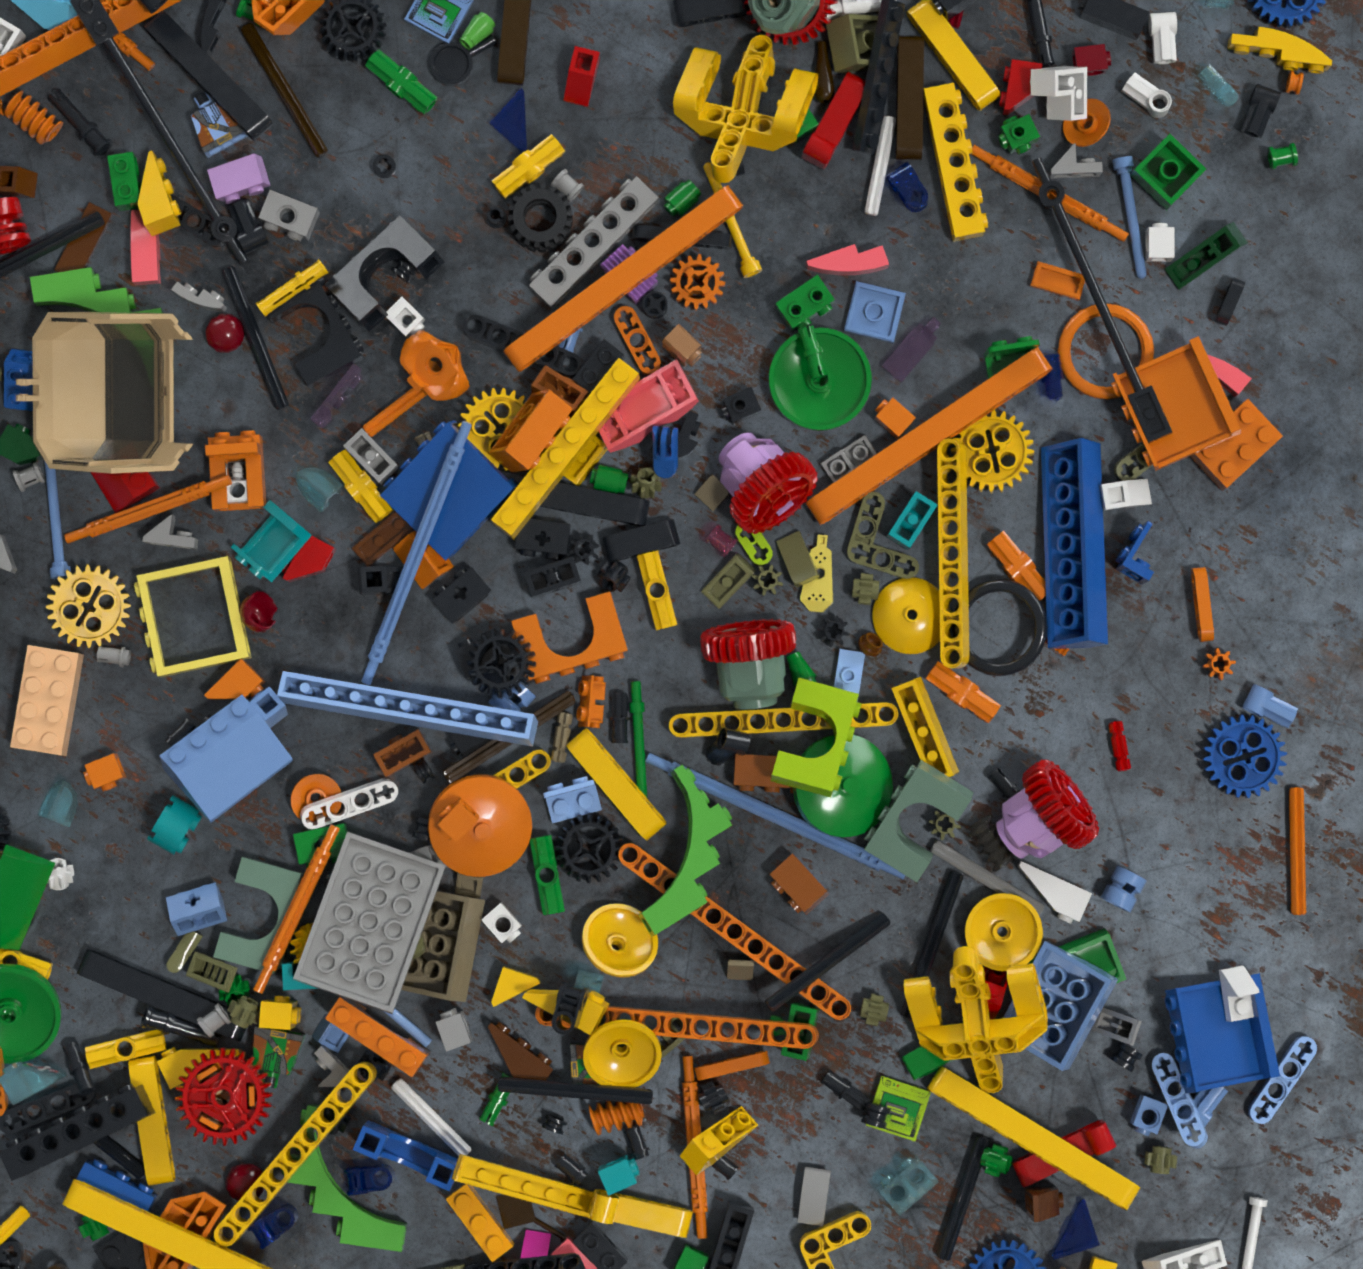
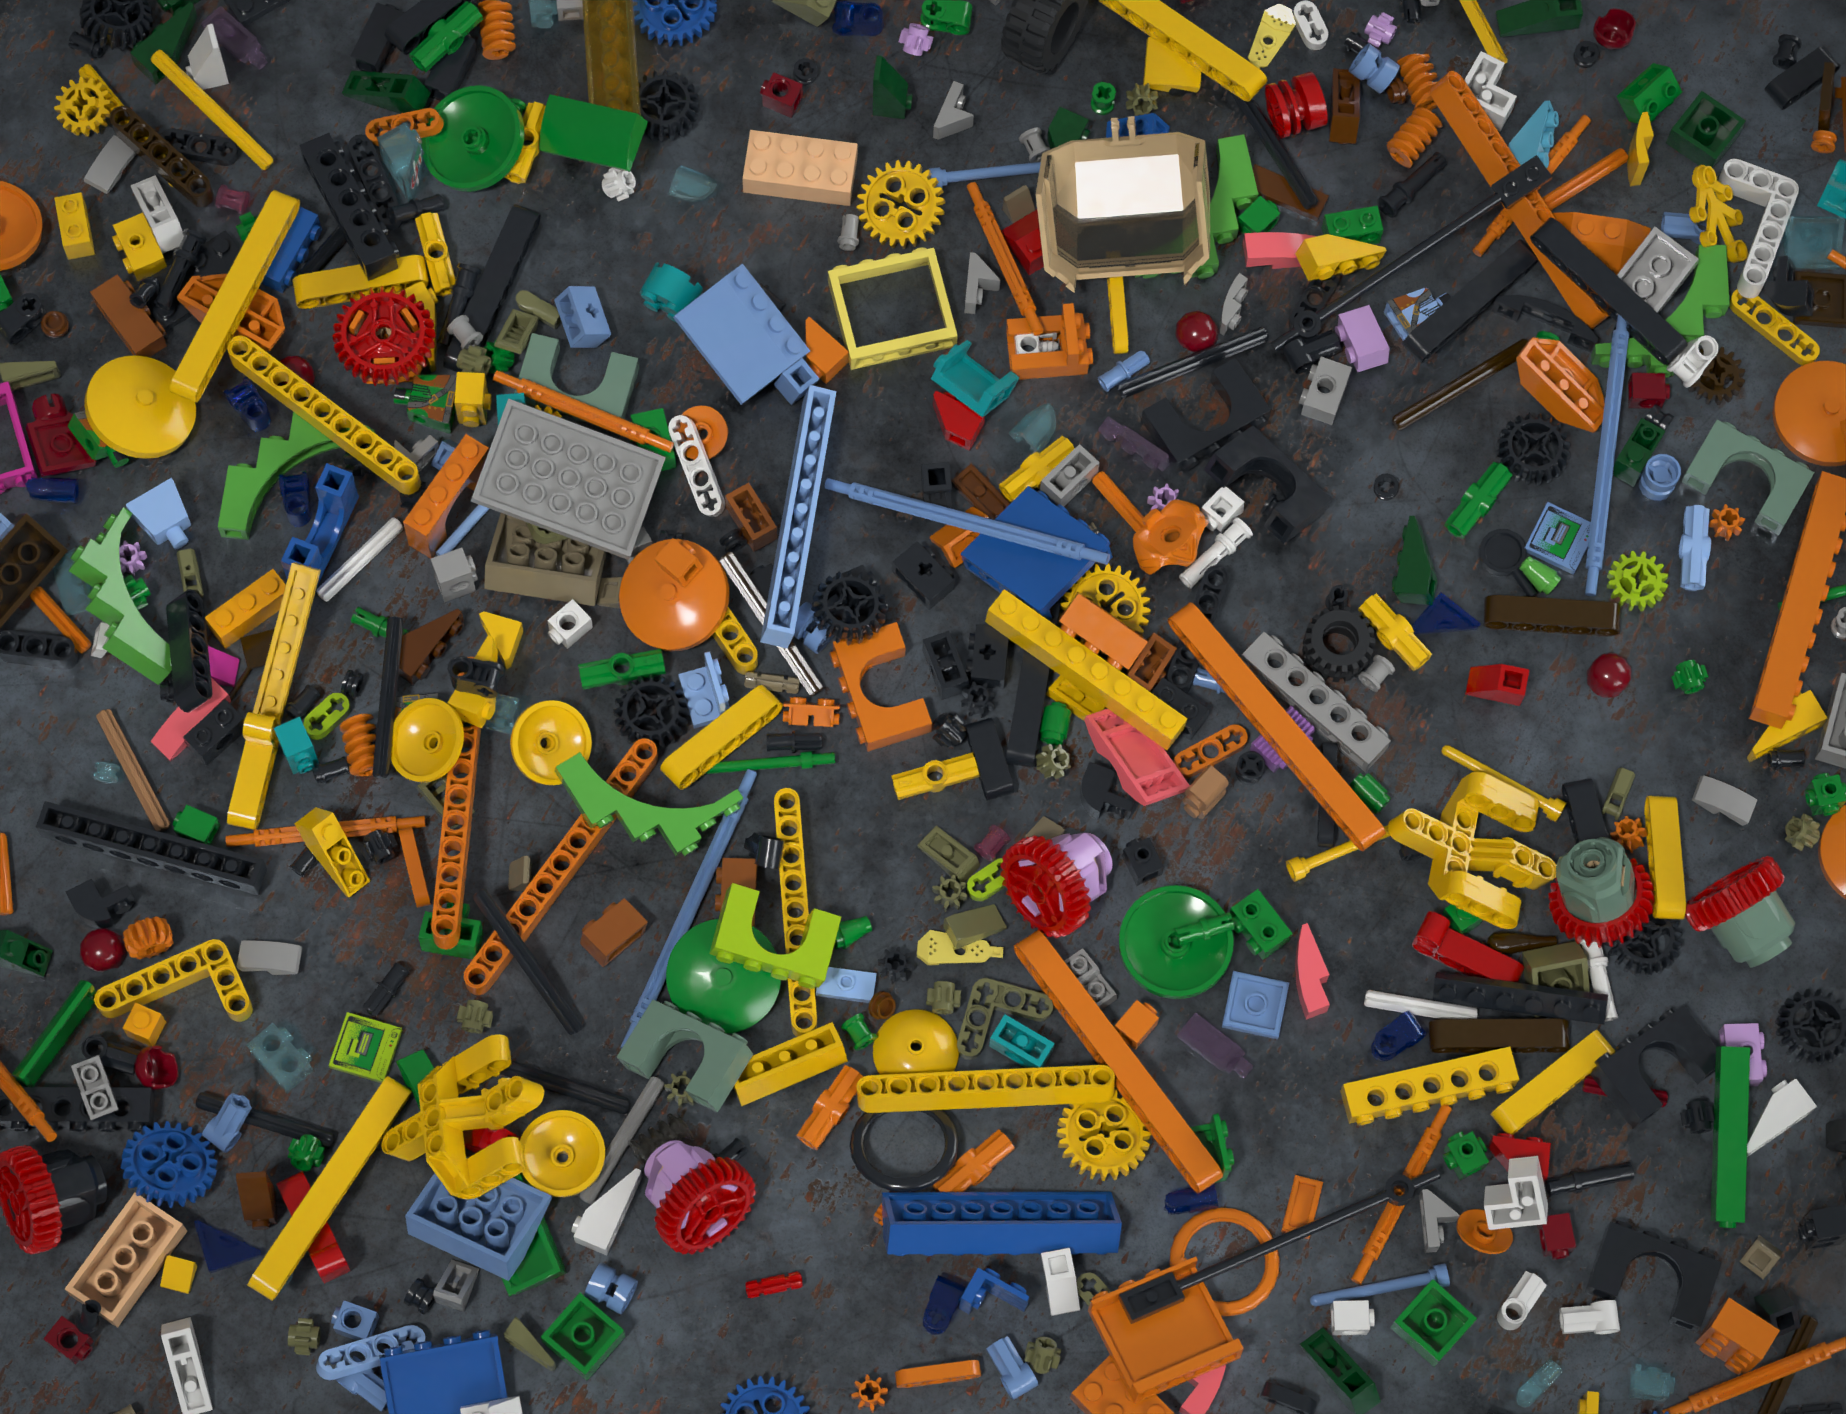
camera: 90 degrees right, 15 degrees down
orange brick [83,753,127,792] -> none
dark red hair [240,591,277,633] -> none
yellow pin [256,259,329,317] -> none
blue arm [652,426,678,479] -> none
orange gear [670,254,725,311] -> none
piece [700,619,796,709] -> none
black wheel [861,1101,891,1129] -> none
none -> medium blue piece [202,1093,252,1153]
none -> clear pink bush [215,184,250,215]
none -> lime beam [303,693,351,740]
none -> olive slope [504,1317,556,1372]
none -> green brick [541,1293,626,1381]
none -> green bush [841,1013,878,1051]
none -> clear blue piece [922,1275,966,1335]
none -> medium blue piece [986,1336,1039,1400]
none -> dark tan slope [1003,185,1035,223]
none -> olive gear [1024,1337,1061,1374]
none -> medium blue axle [1097,351,1150,392]
none -> yellow beam [1106,254,1128,354]
none -> lavender gear [1147,484,1180,511]
none -> white pin [1179,517,1253,589]
none -> green brick [1237,196,1280,235]
none -> dark green slope [1392,516,1438,605]
none -> yellow piece [1441,745,1567,822]

